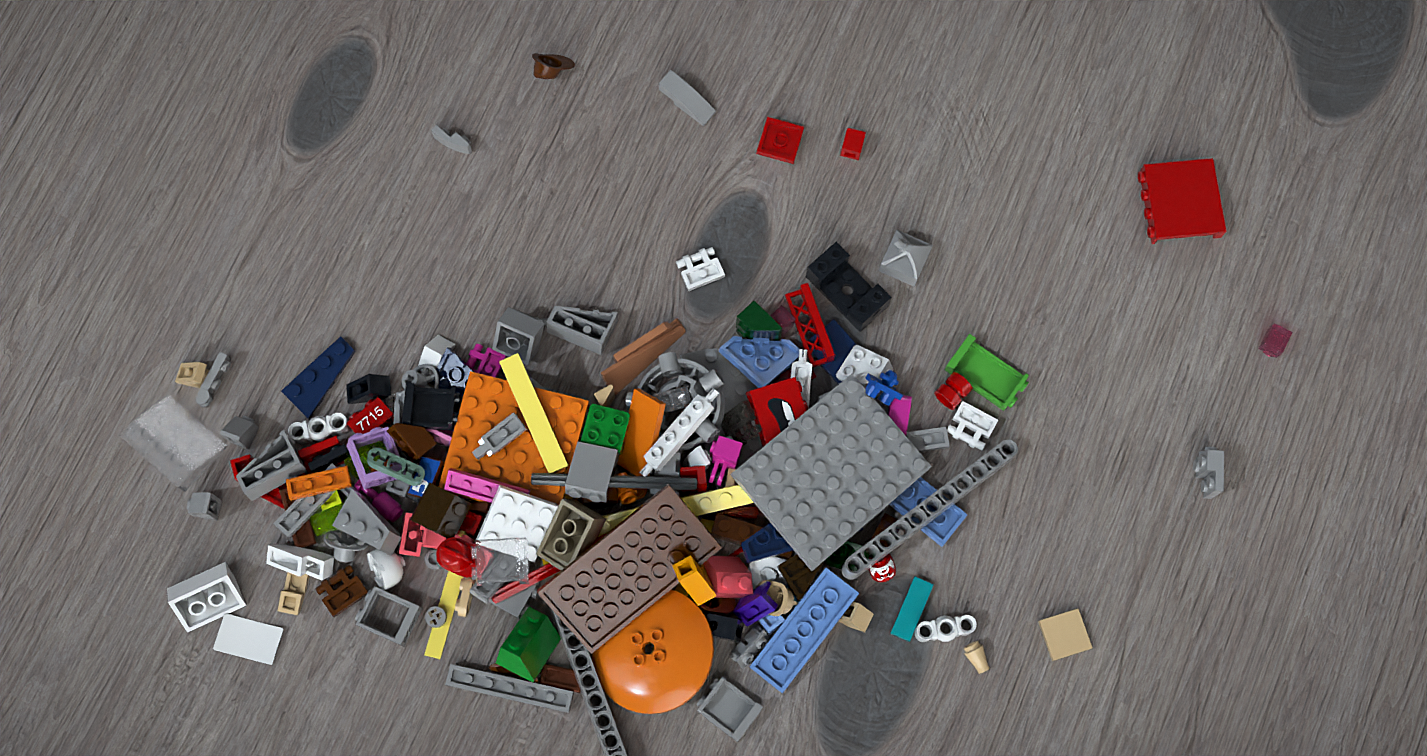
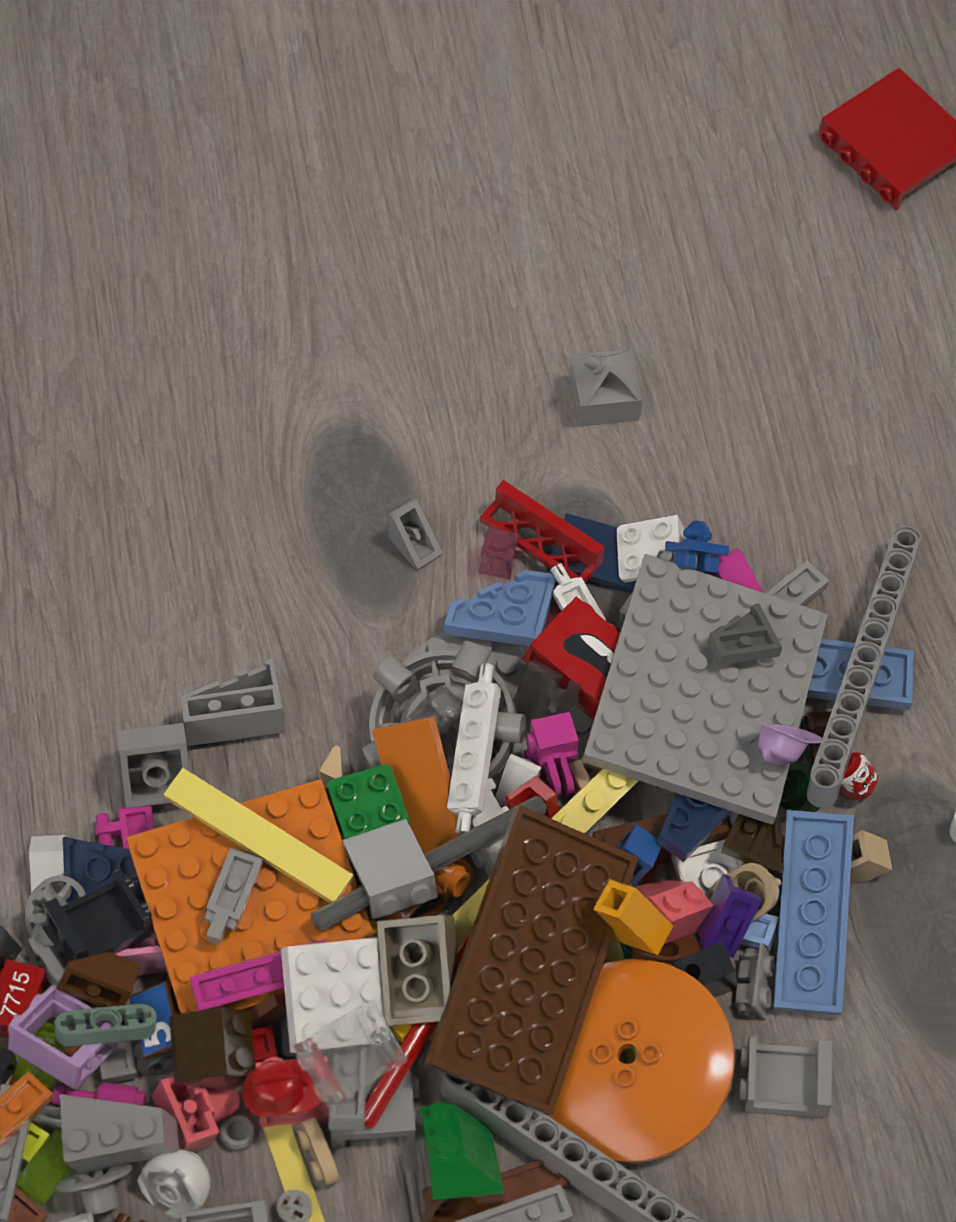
camera: 35 degrees left, 15 degrees down
nougat wedge [601,318,686,395] -> none
light grey slope [659,70,716,126] -> none
white plate [676,247,725,291] -> none
clear red tile [716,506,758,519] -> none
dark green slope [736,301,782,341] -> none
red plate [756,117,804,164] -> none
black plate [806,242,892,332] -> none
red panel [840,128,866,160] -> none
teal tile [890,576,933,642] -> none
red wheel [934,372,973,410] -> none
bright green panel [945,334,1029,411] -> none
white plate [947,401,998,450] -> none
none -> light grey slope [388,498,442,569]
none -> blue brick [616,824,662,886]
none -> dark grey wing [708,604,782,665]
none -> lavender piece [757,721,823,765]

